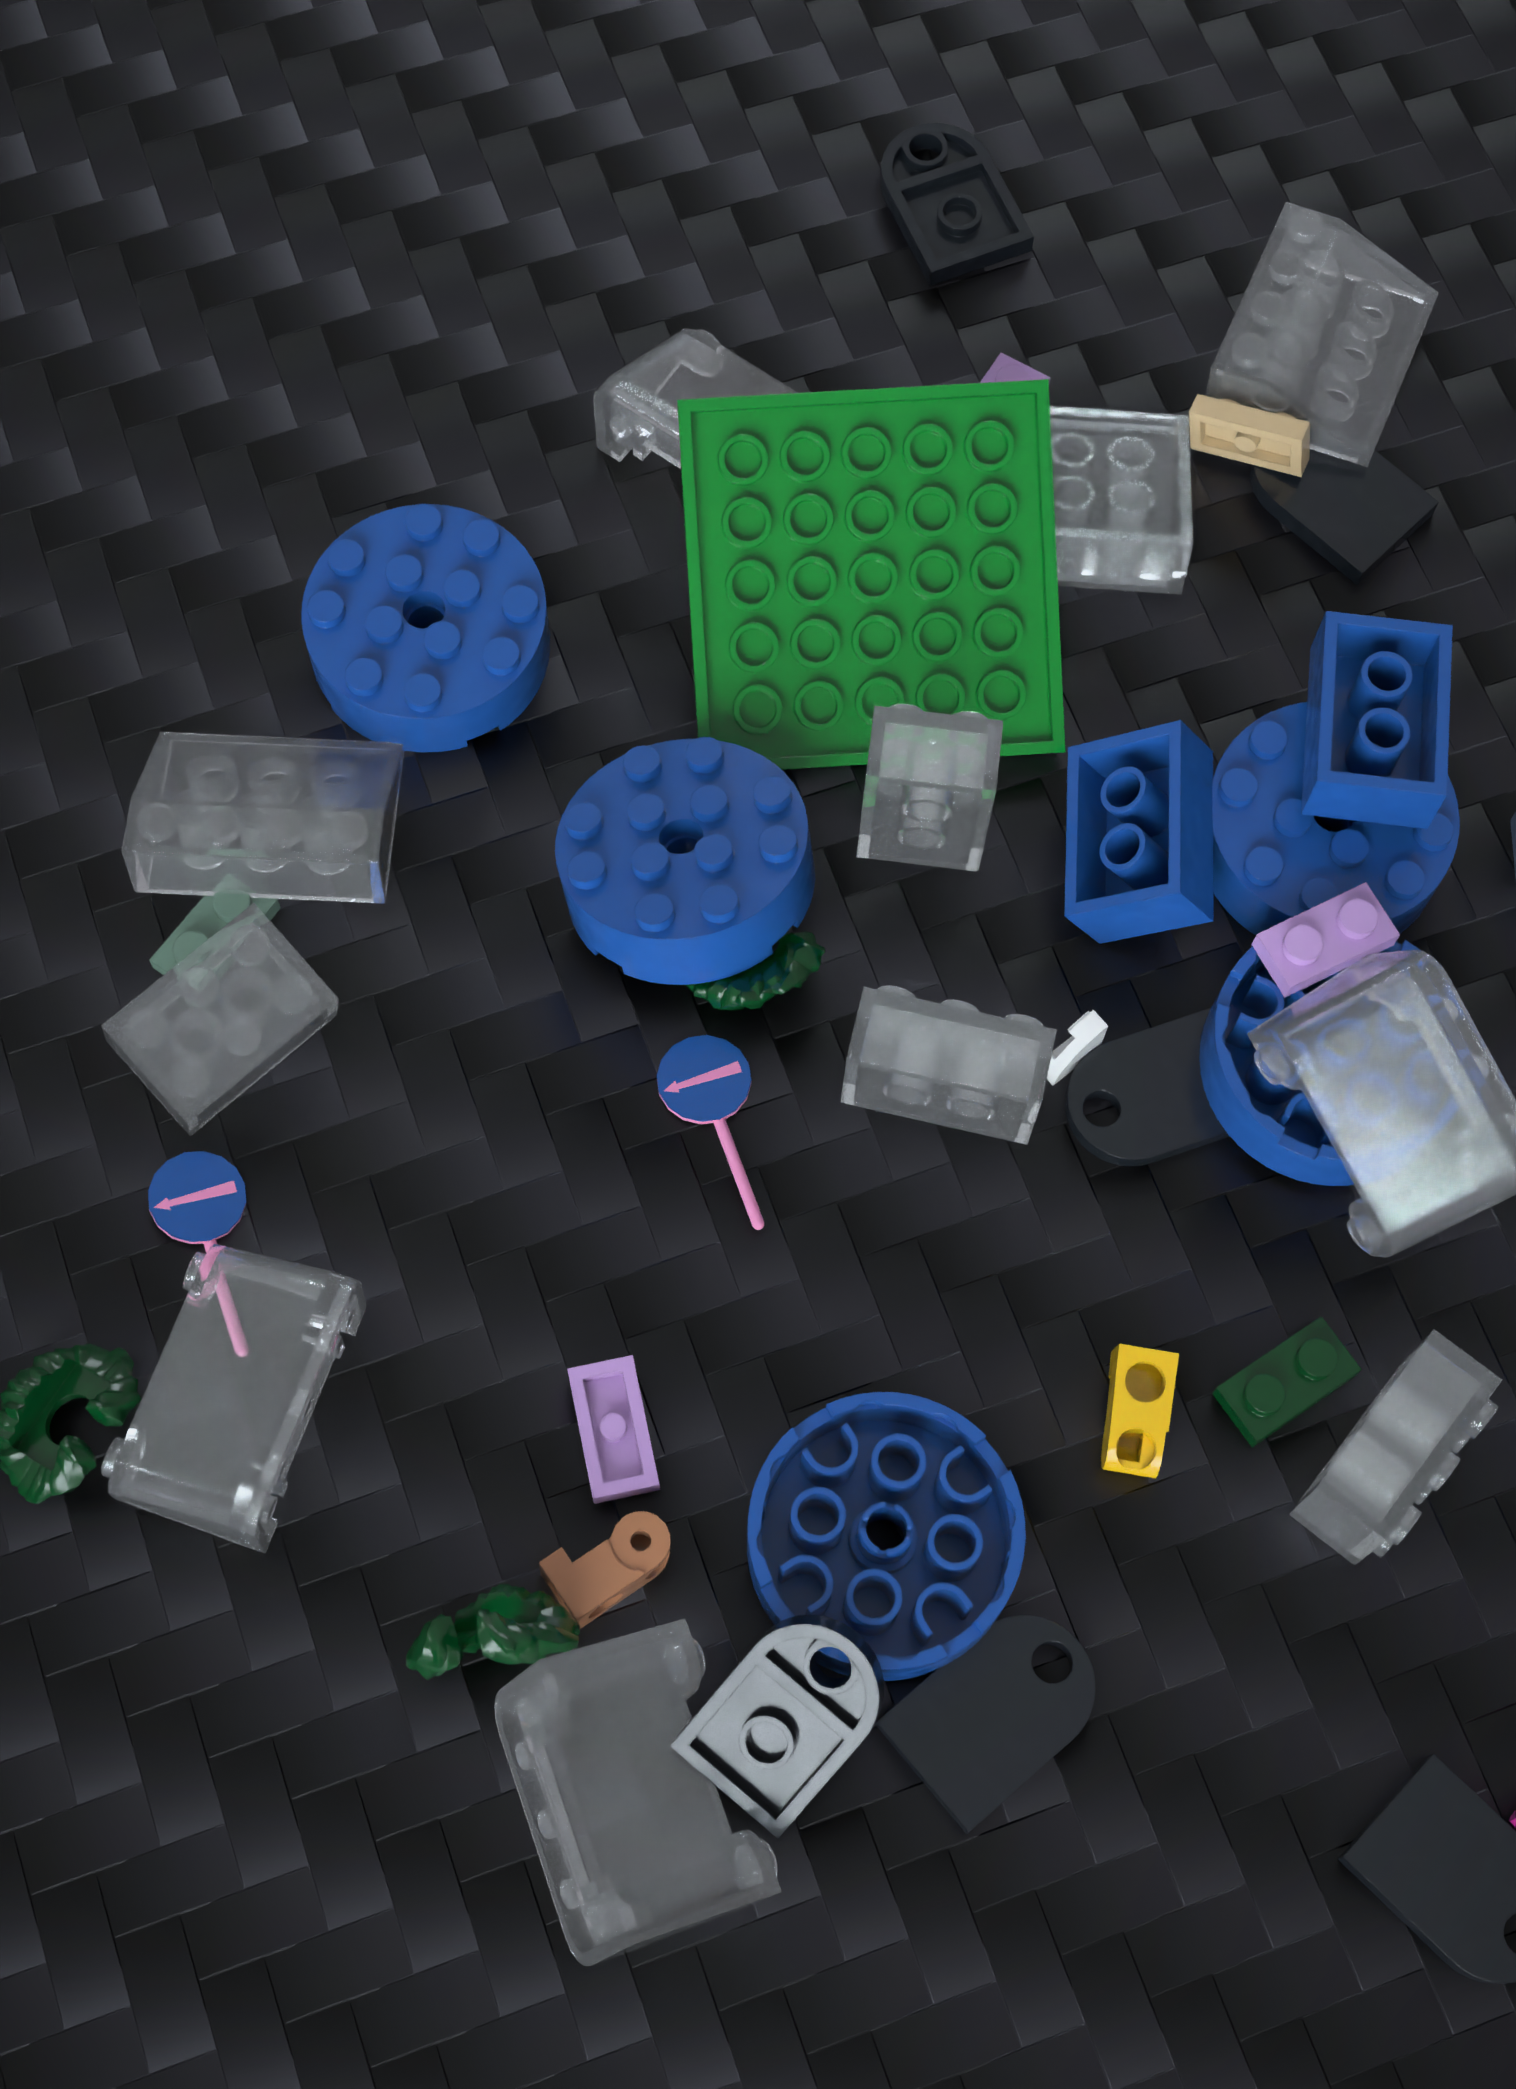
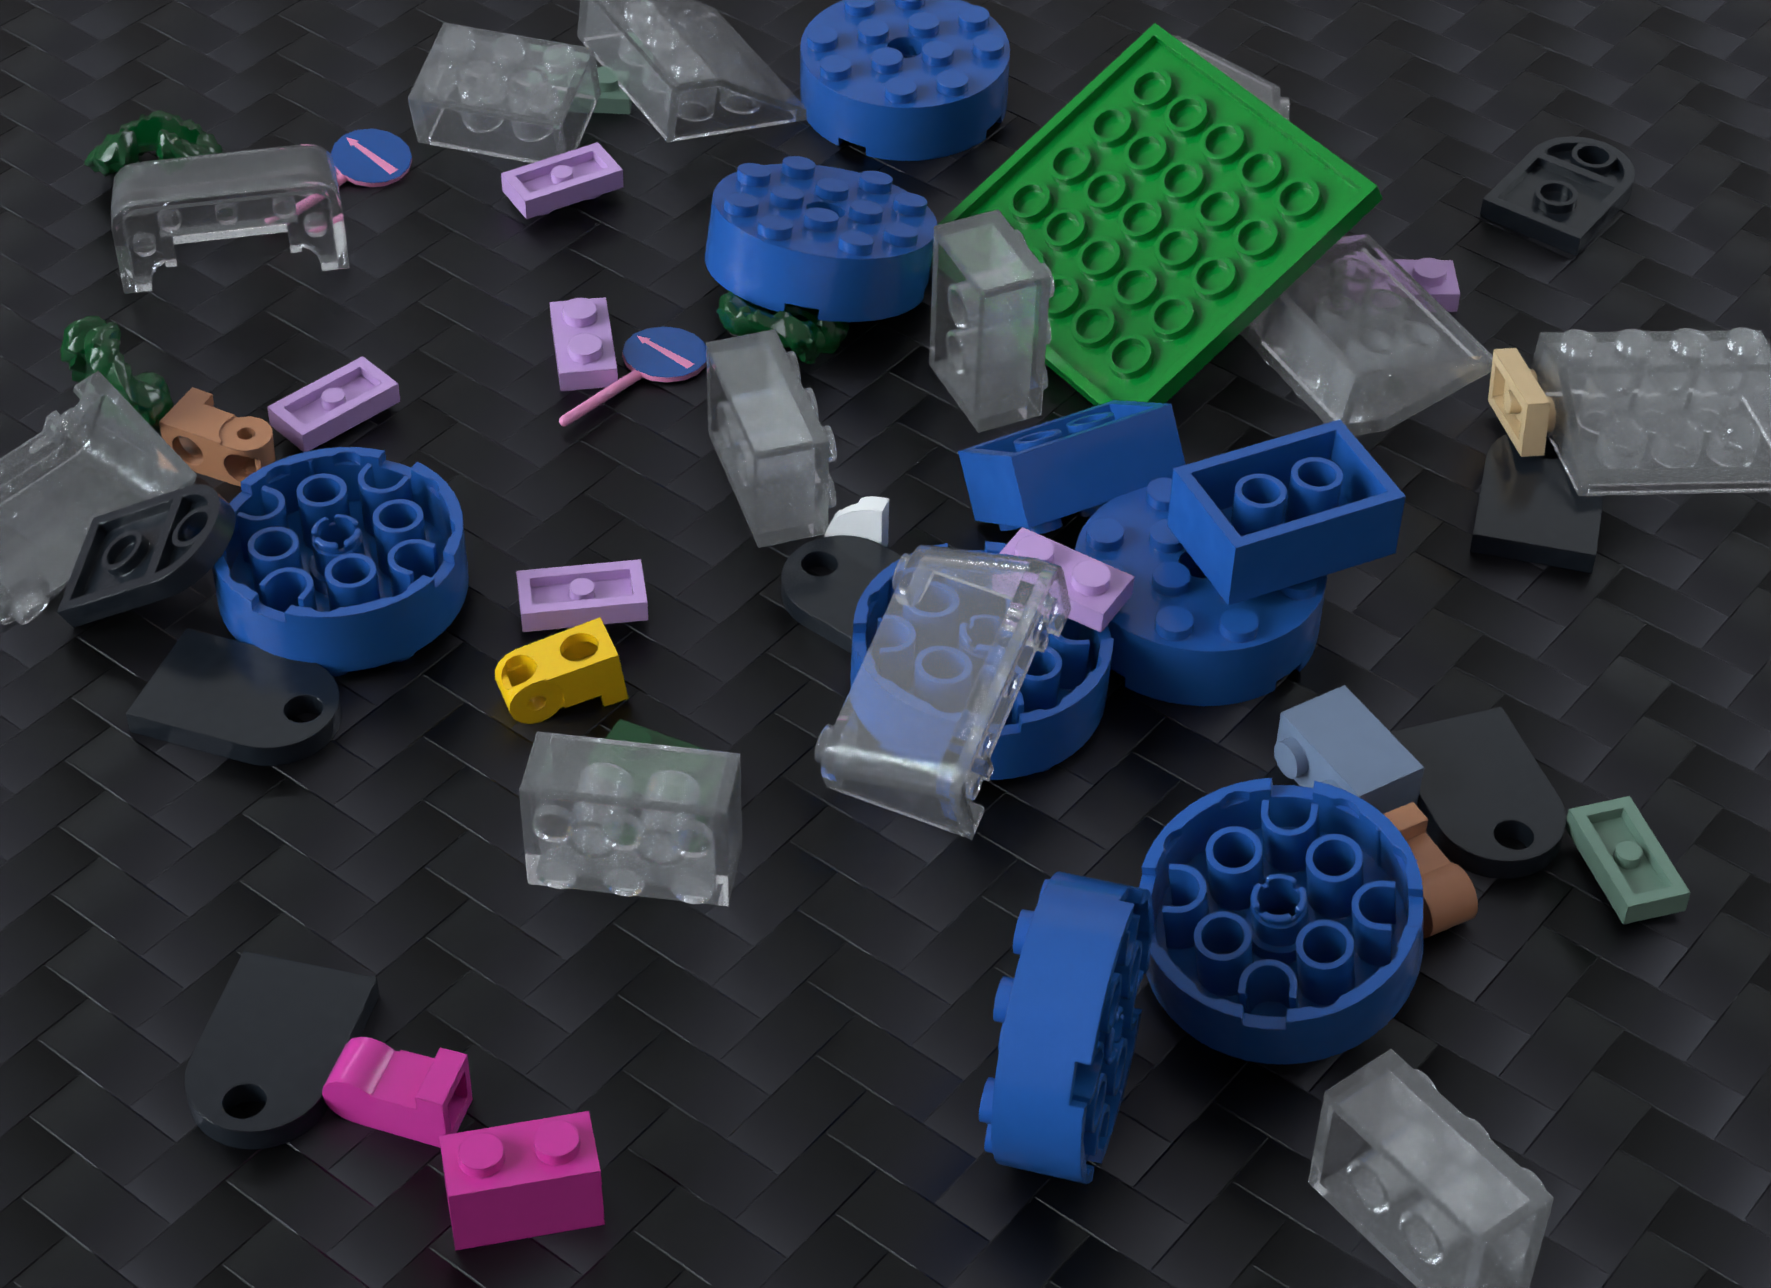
camera: 60 degrees right, 25 degrees down
none -> lavender plate [501,142,624,219]
none -> lavender plate [516,559,648,632]
none -> lavender plate [549,297,618,392]

